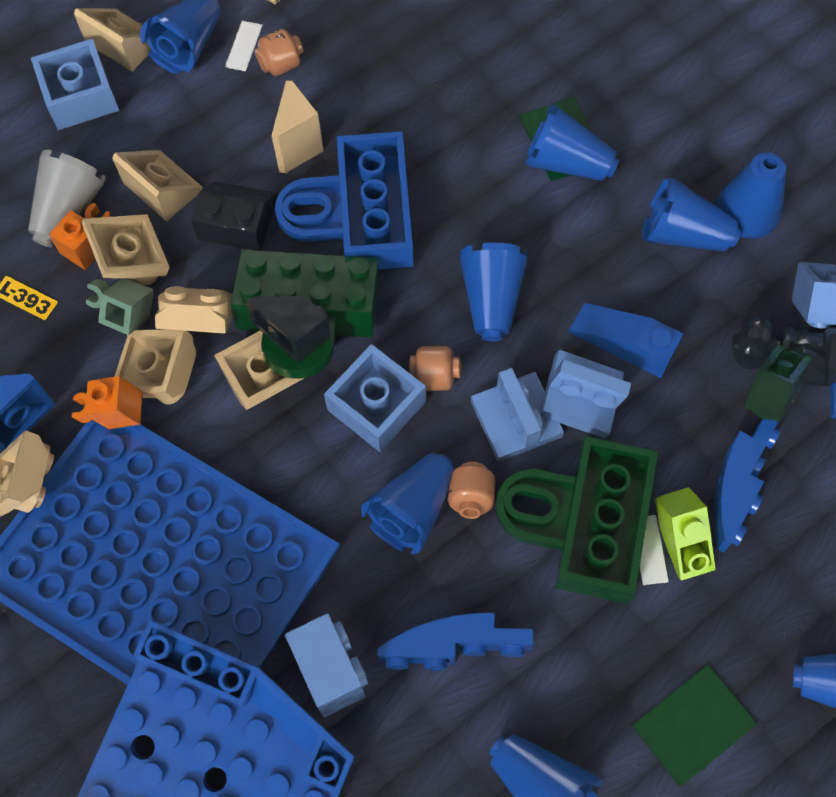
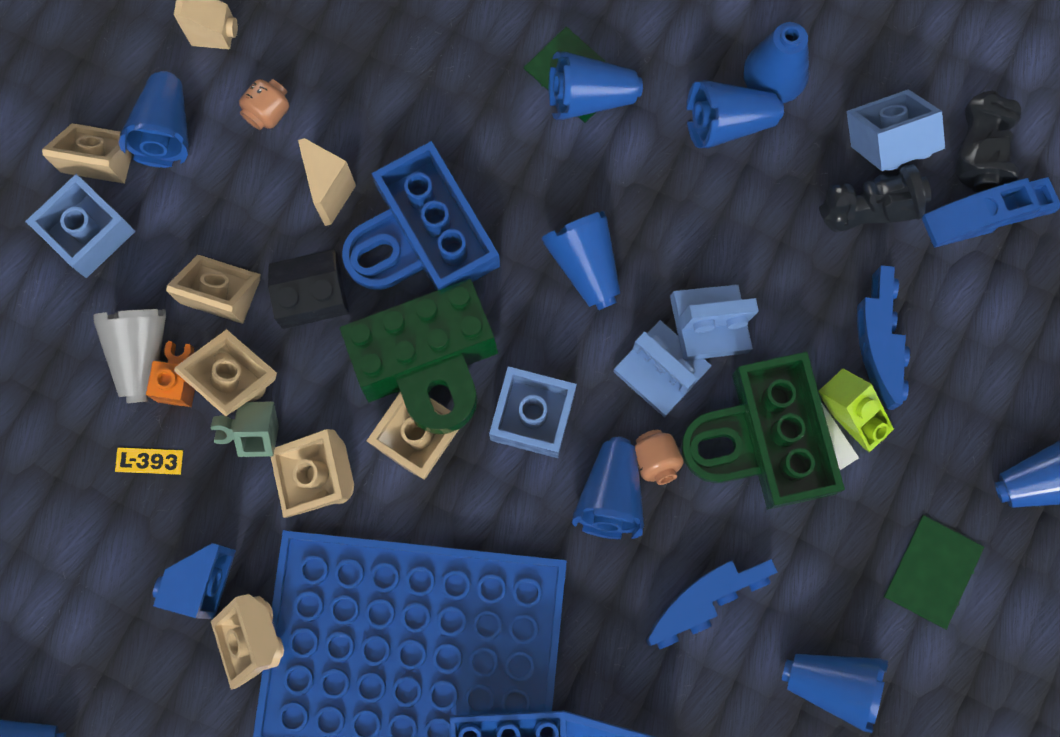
camera: 25 degrees left, 10 degrees up
orange brick [71,376,142,429] -> none
tan slope [155,286,234,333] -> none
white sticker [225,21,262,71] -> none
black slope [247,296,330,363] -> none
medium blue brick [285,613,368,718] -> none
nougat head [410,345,462,391] -> none
blue slope [569,303,684,378] -> none
clear green brick [744,344,812,422] -> none

